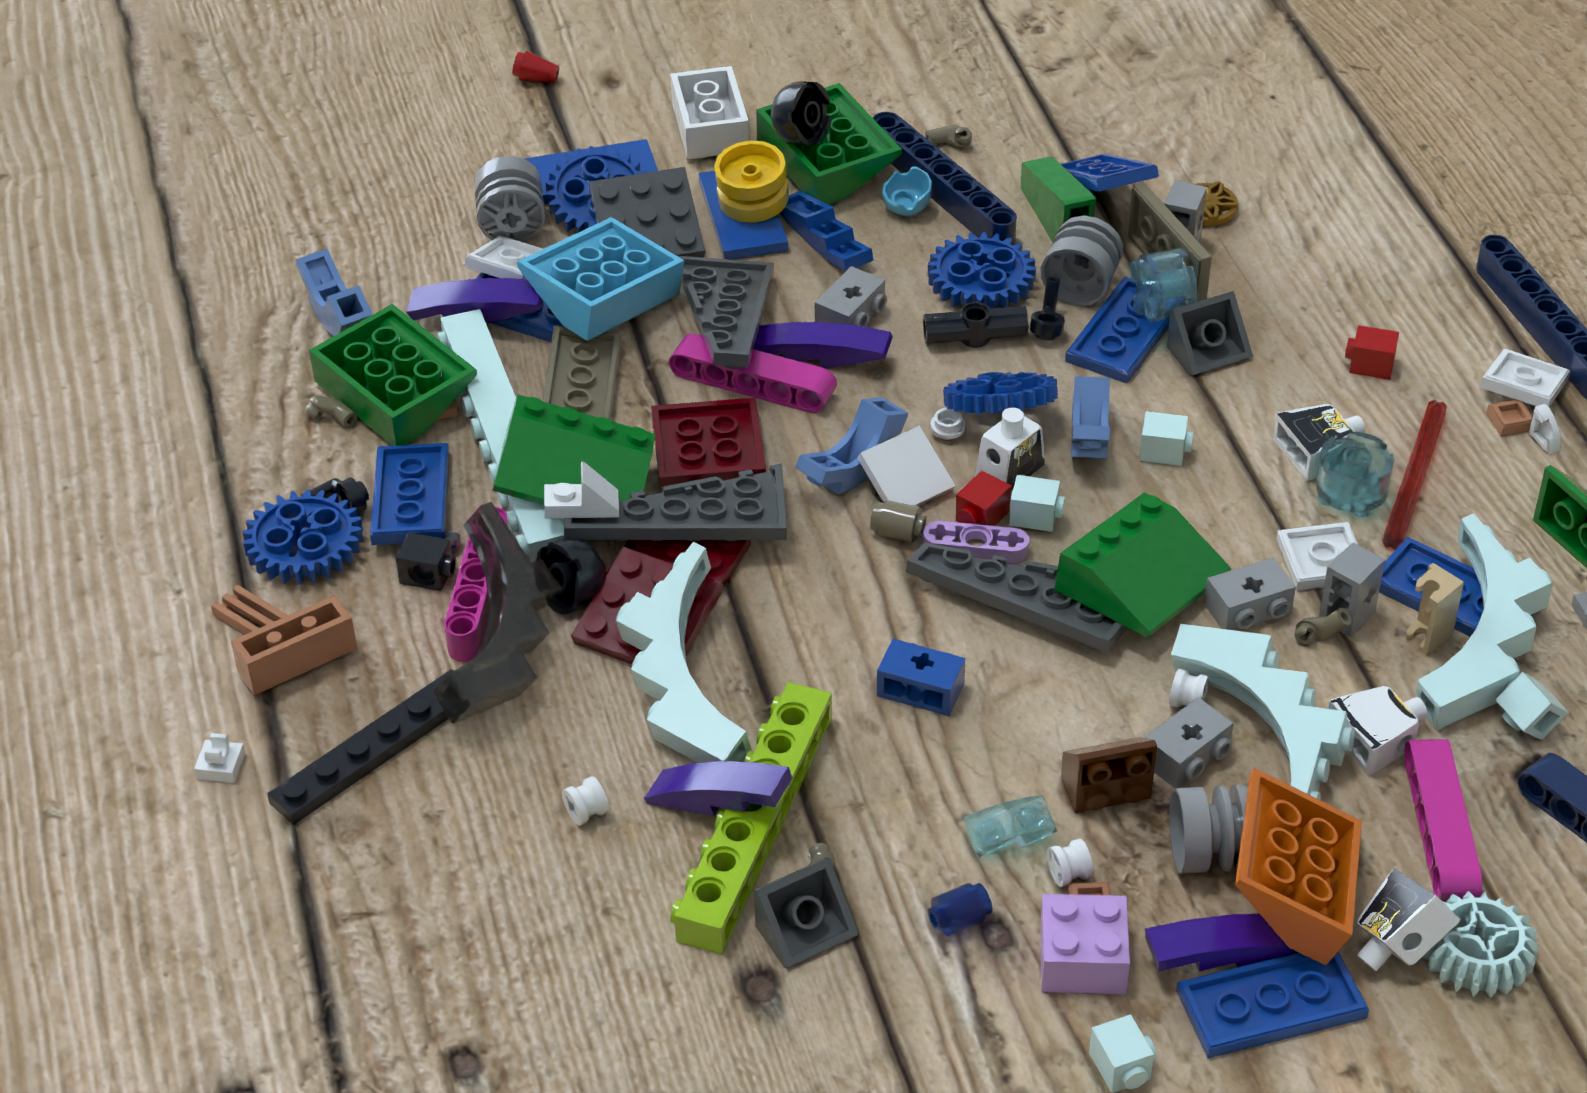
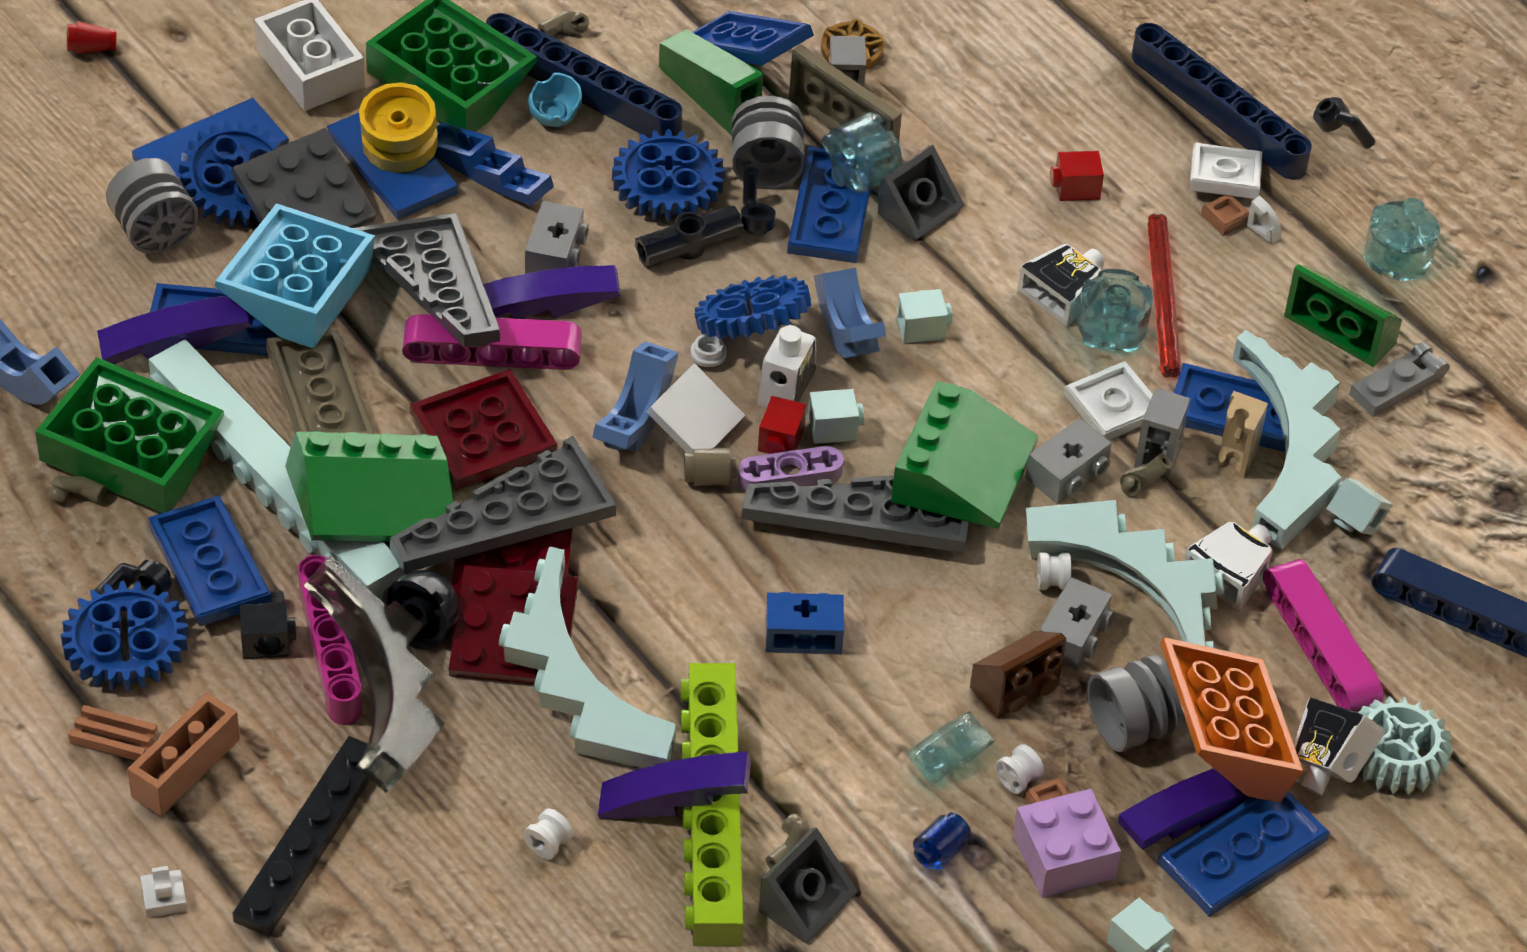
camera: 25 degrees left, 5 degrees up
white tile [465,235,542,279] -> none
white slope [544,462,619,518] -> none
black cylinder [771,81,832,146] -> none

